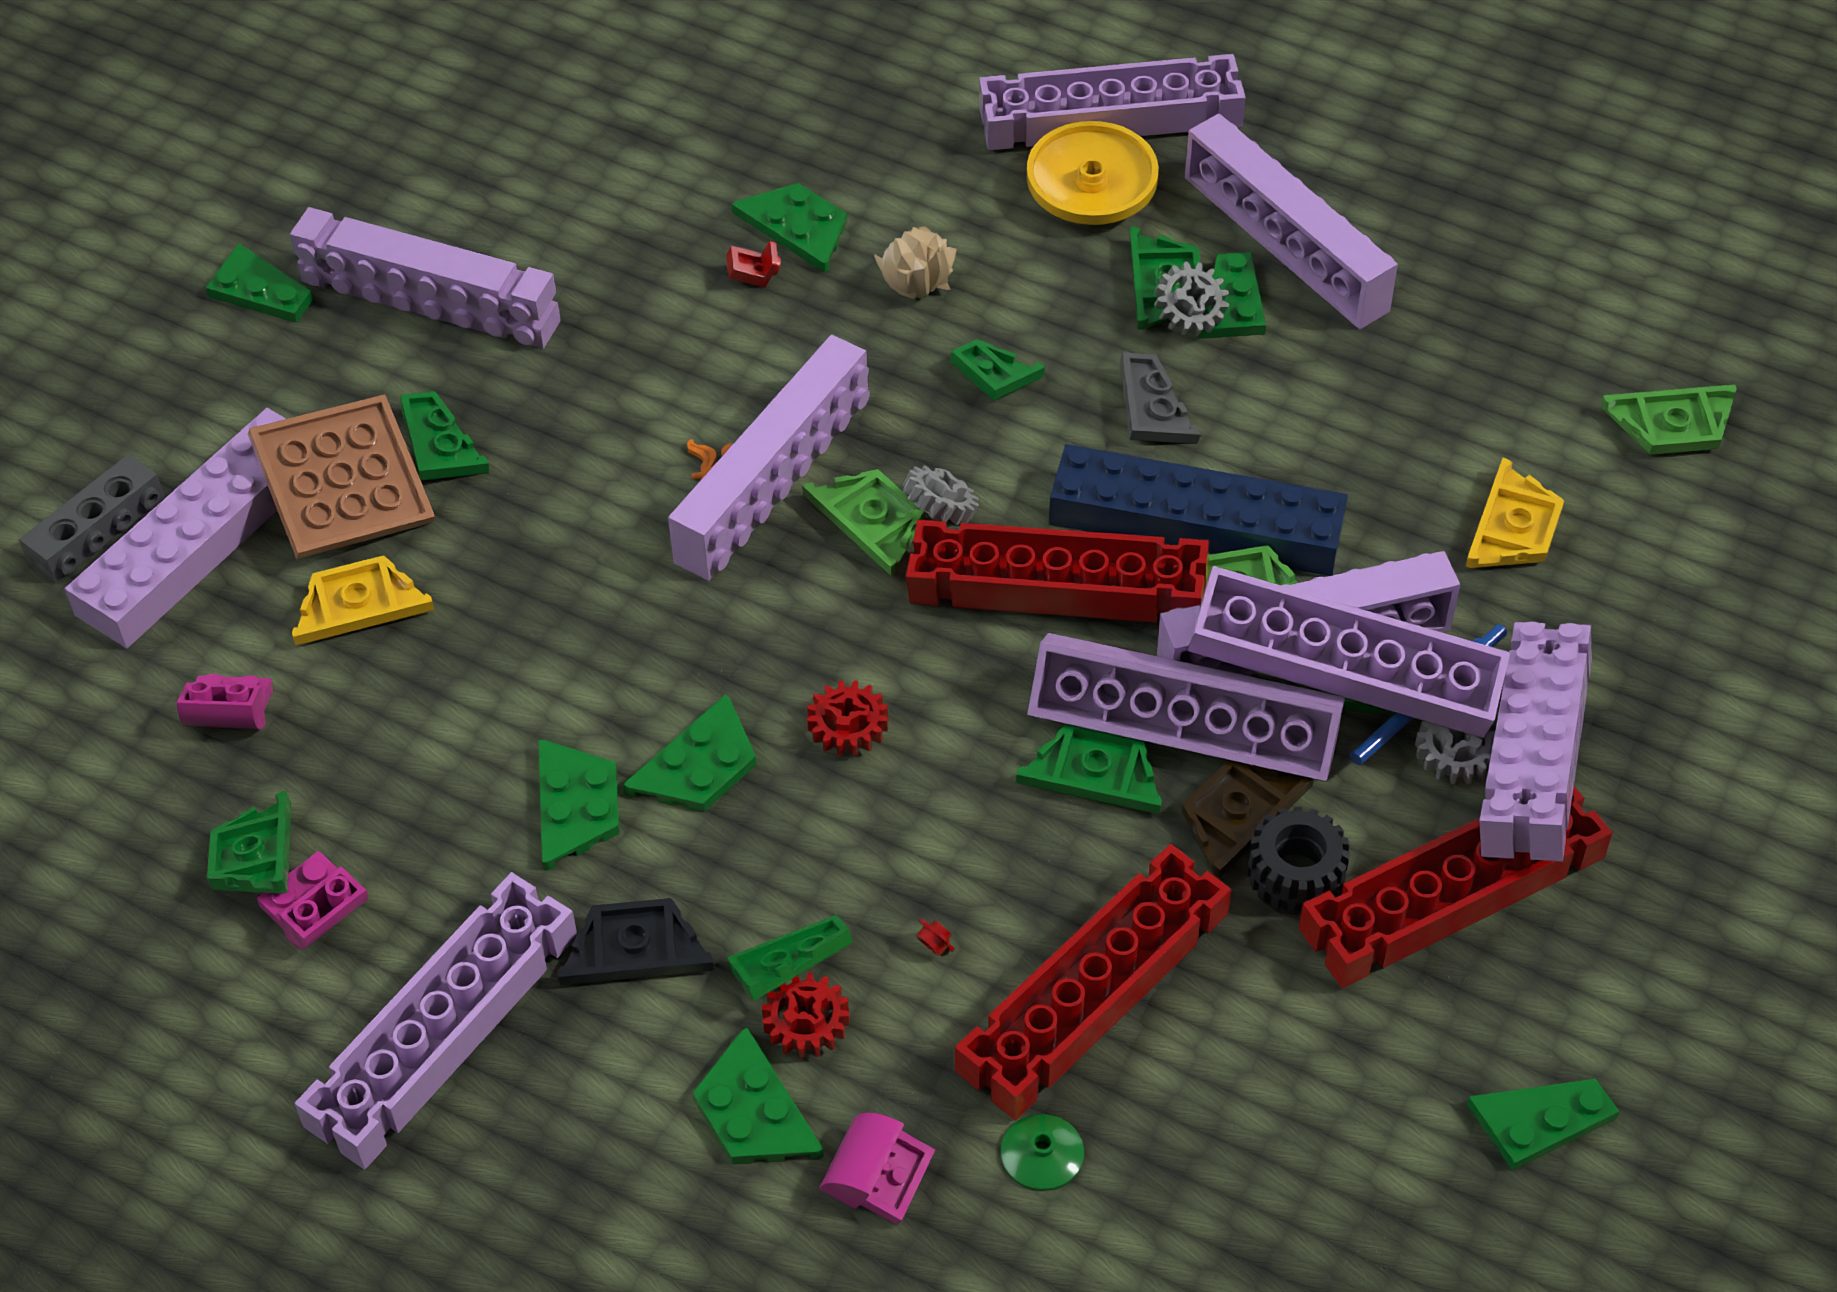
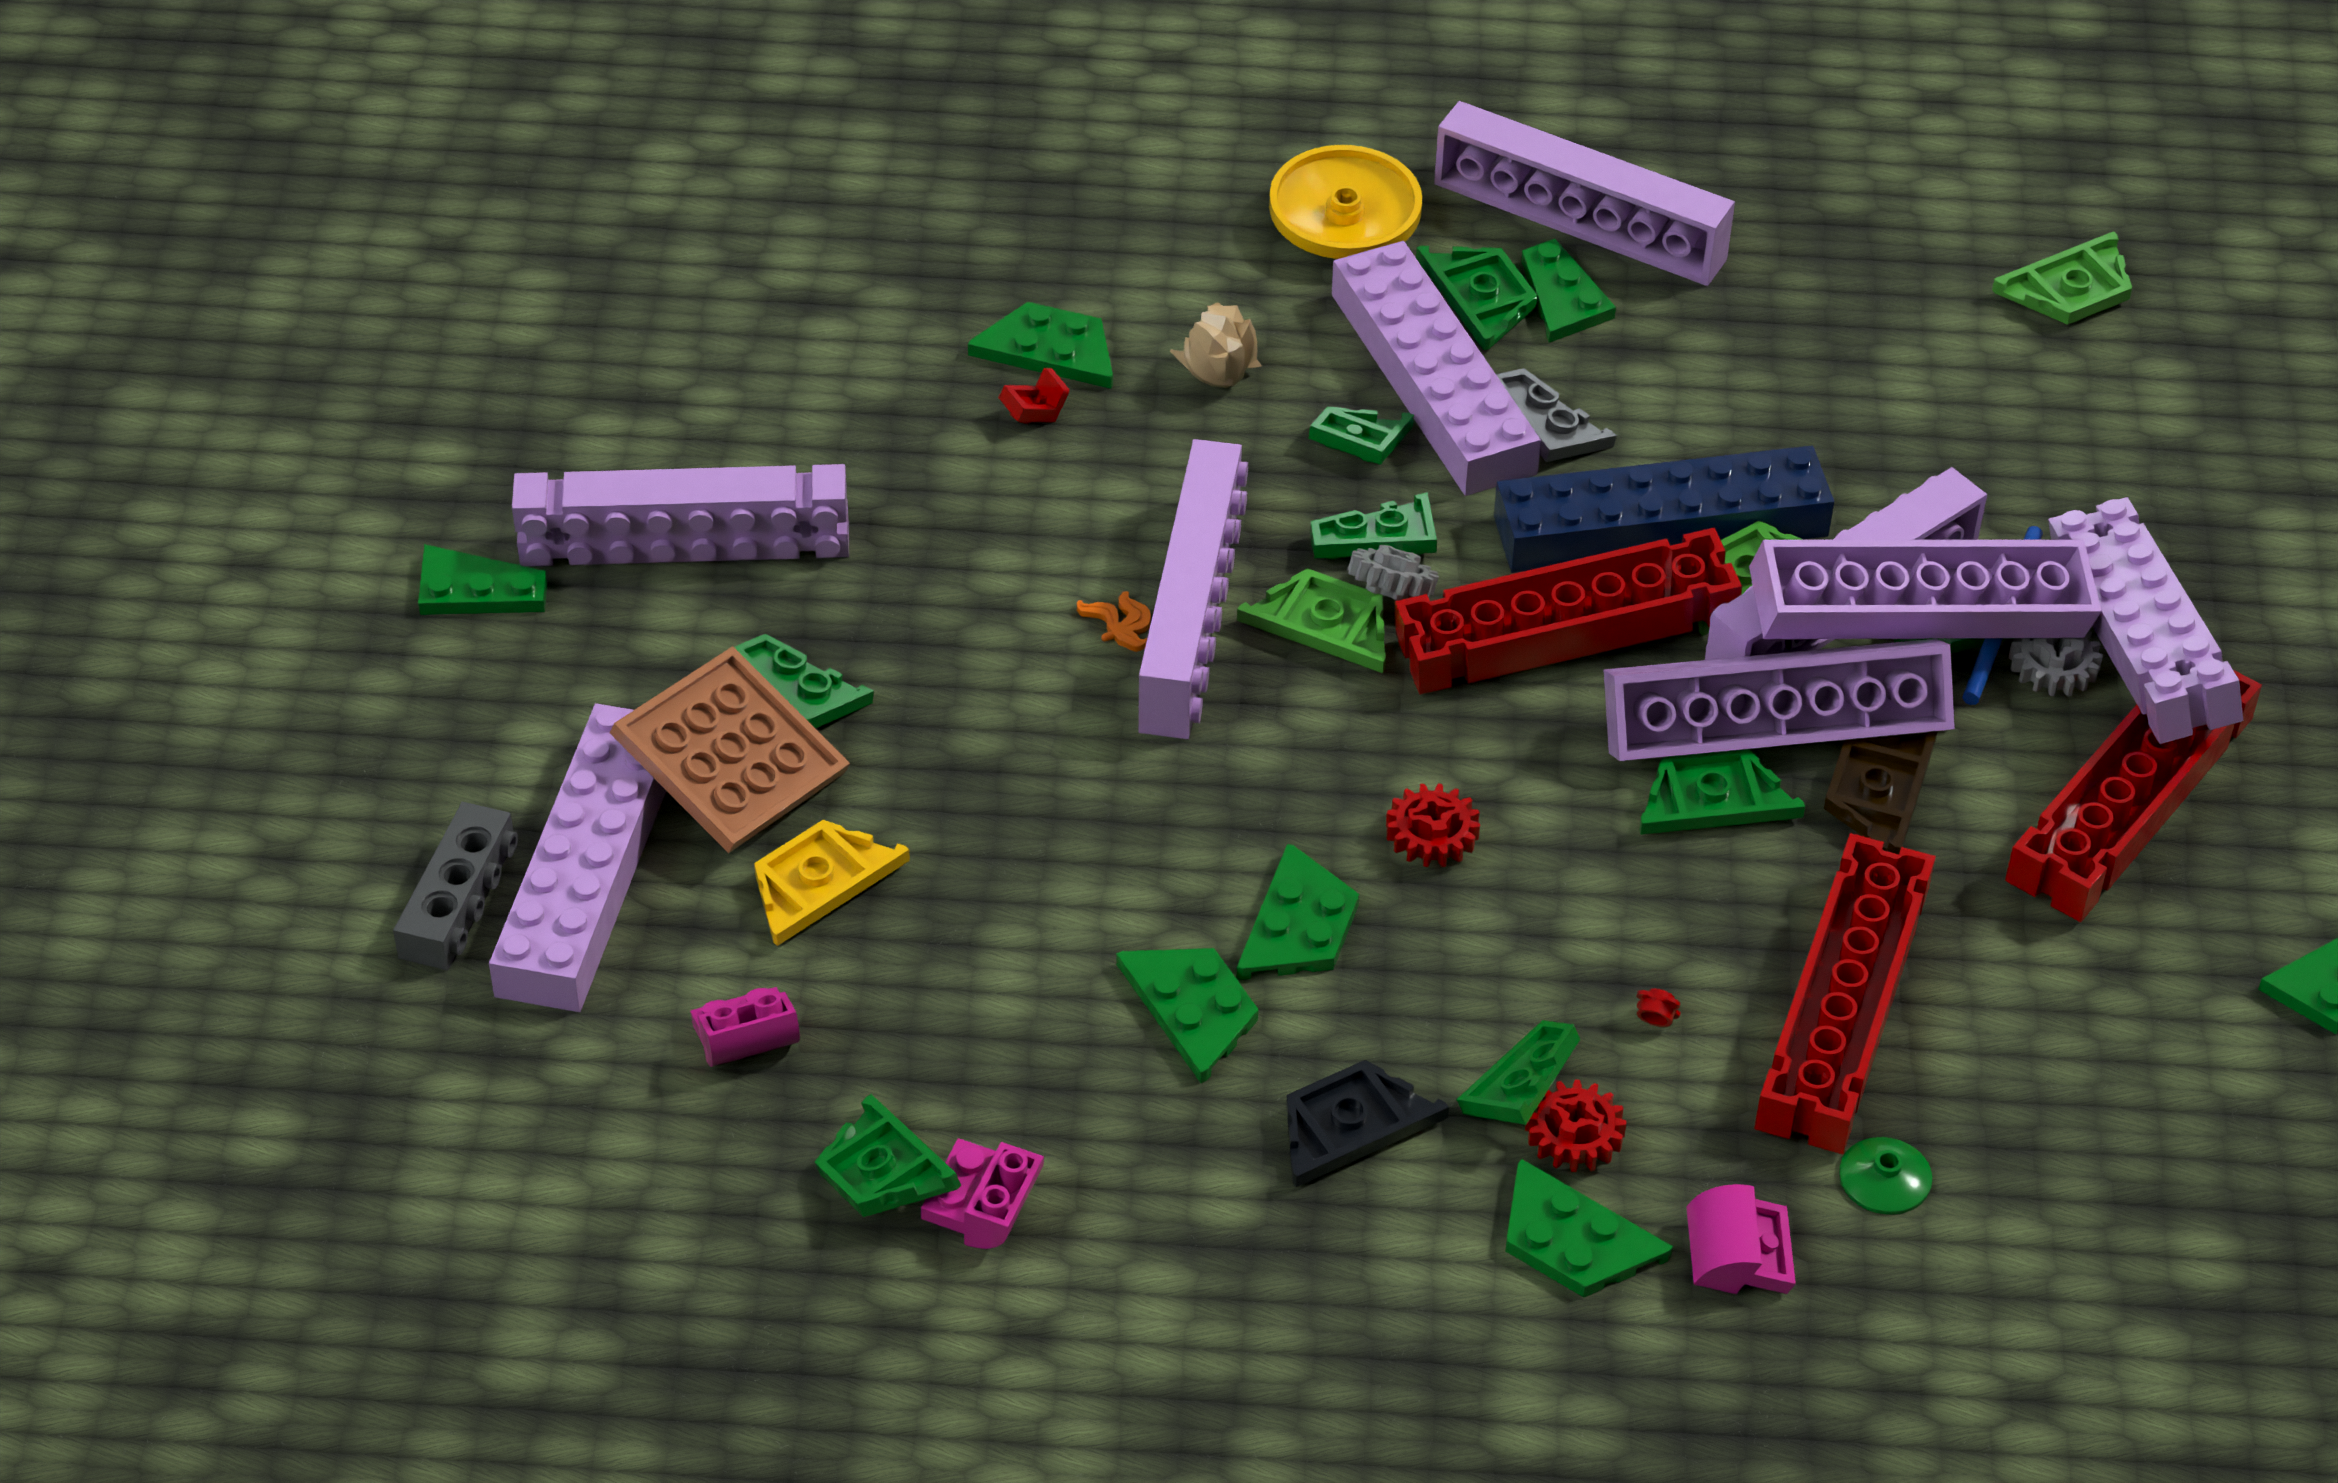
camera: 25 degrees left, 5 degrees down
lavender brick [294,872,577,1170] -> none
lavender brick [979,54,1246,150] -> none
light grey gear [1154,262,1229,336] -> none
black tyre [1247,807,1350,915] -> none
yellow wing [1466,457,1564,568] -> none
none -> green wing [1310,492,1437,559]
none -> lavender brick [1332,241,1541,496]

